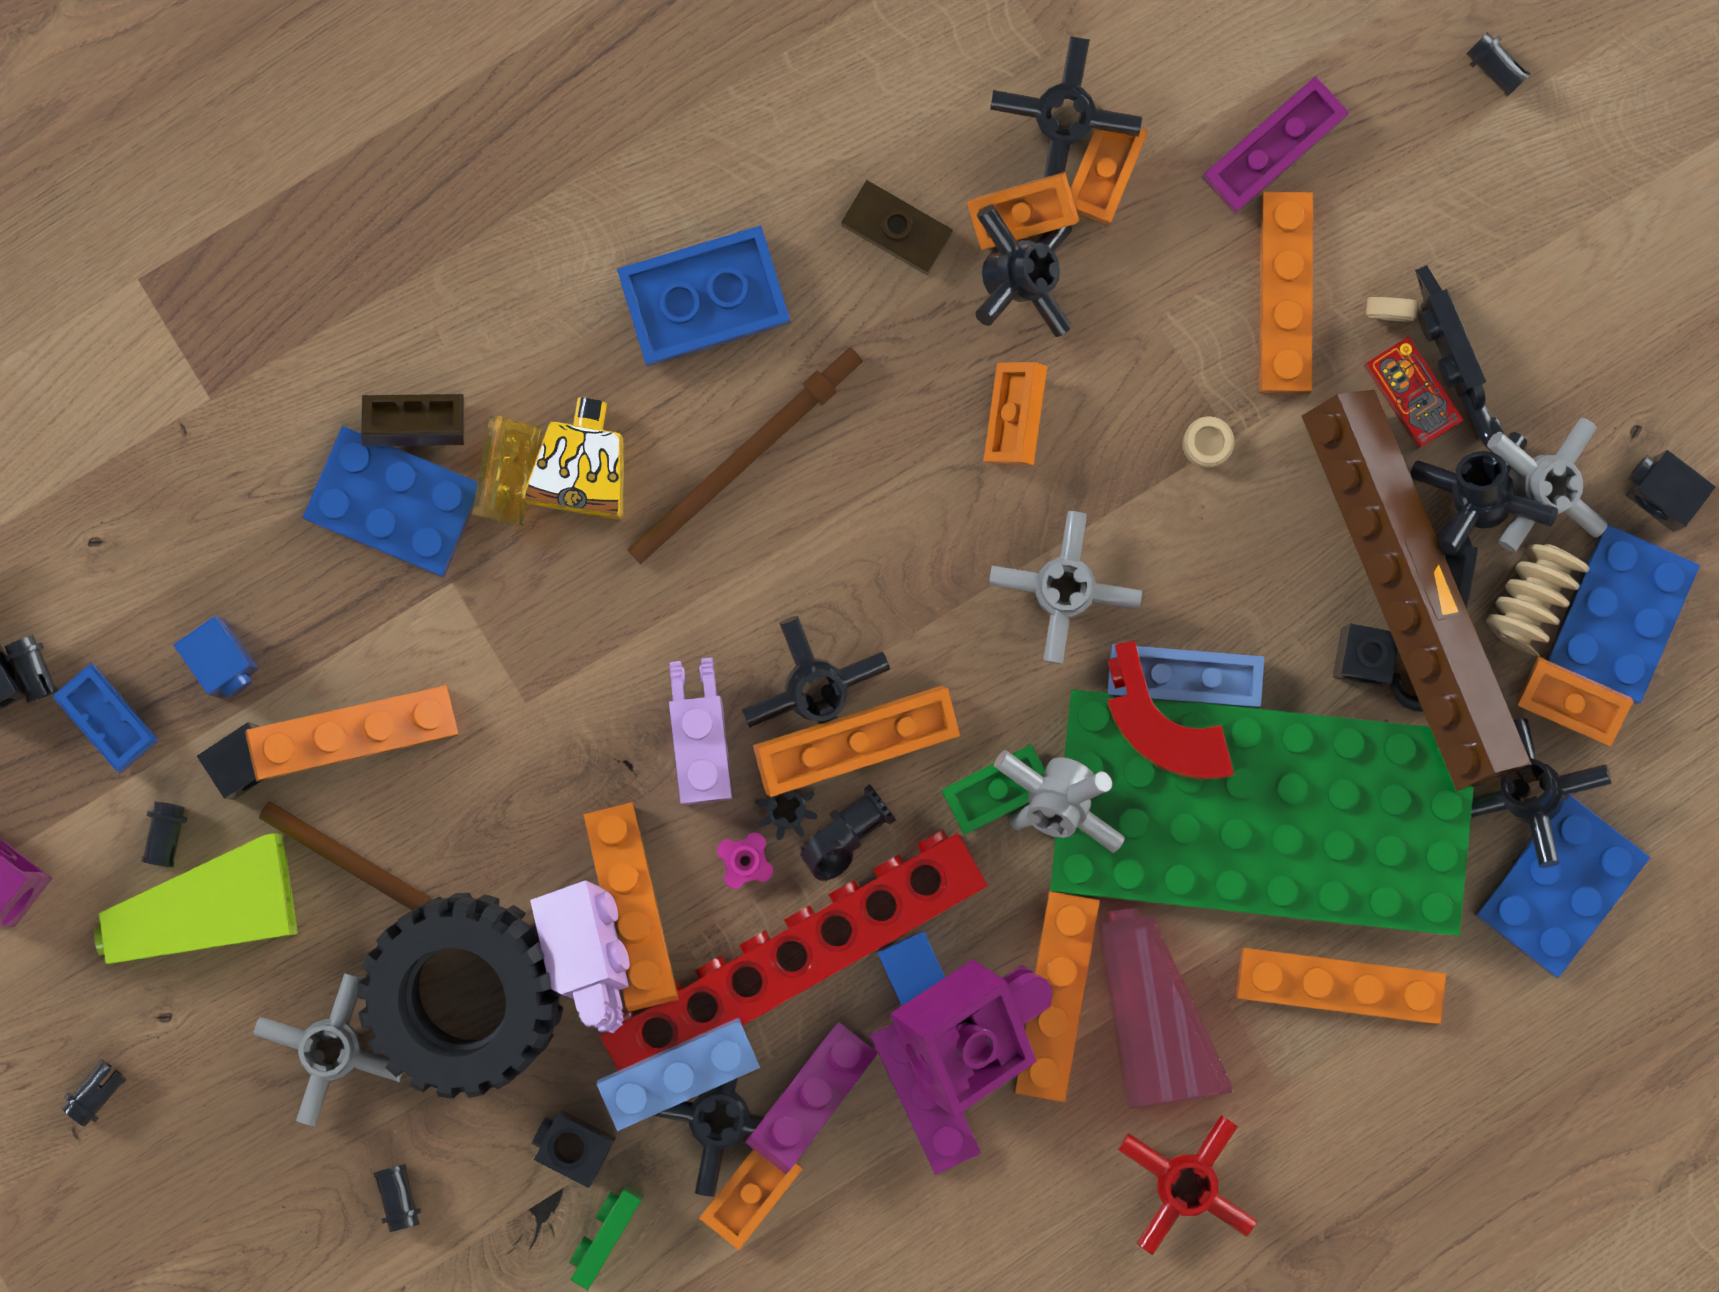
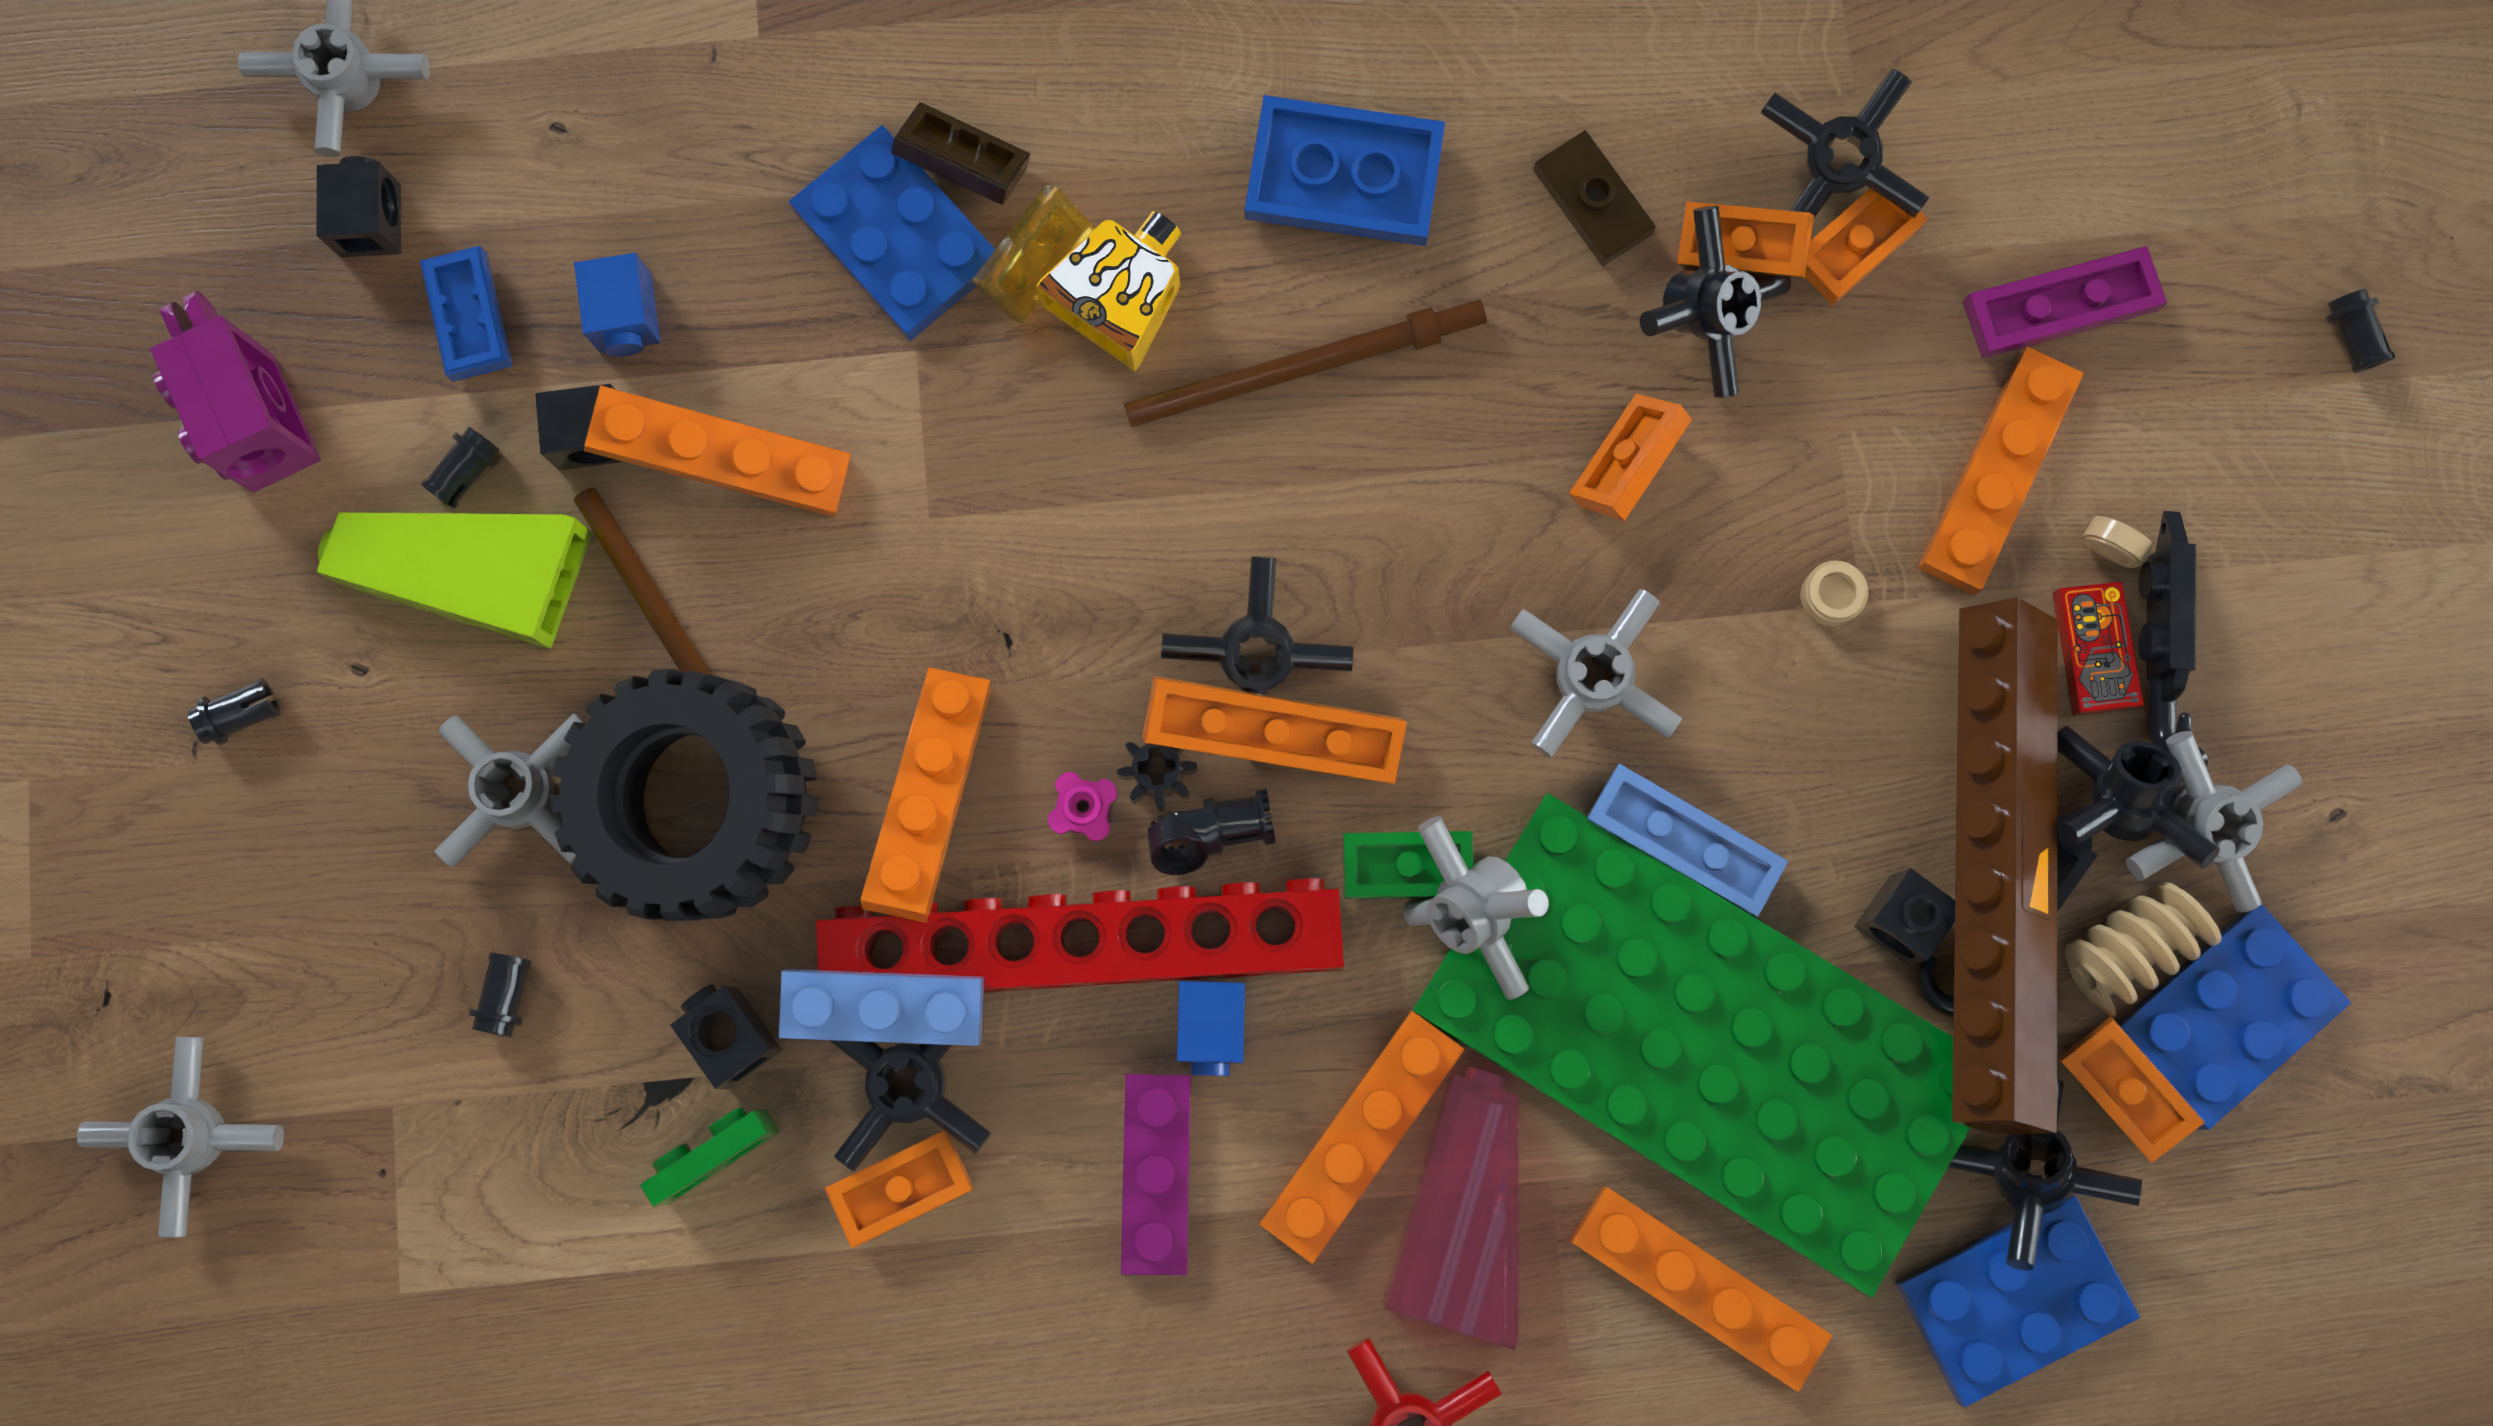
camera: 30 degrees right, 5 degrees down
black pin [4,635,58,703] -> none
lavender hinge [530,880,630,1033] -> none
lavender hinge [669,657,734,805] -> none
magenta plate [745,1022,878,1174] -> none
magenta brick [890,959,1052,1117] -> none
red arch [1107,640,1234,780] -> none
black brick [1625,450,1716,532] -> none

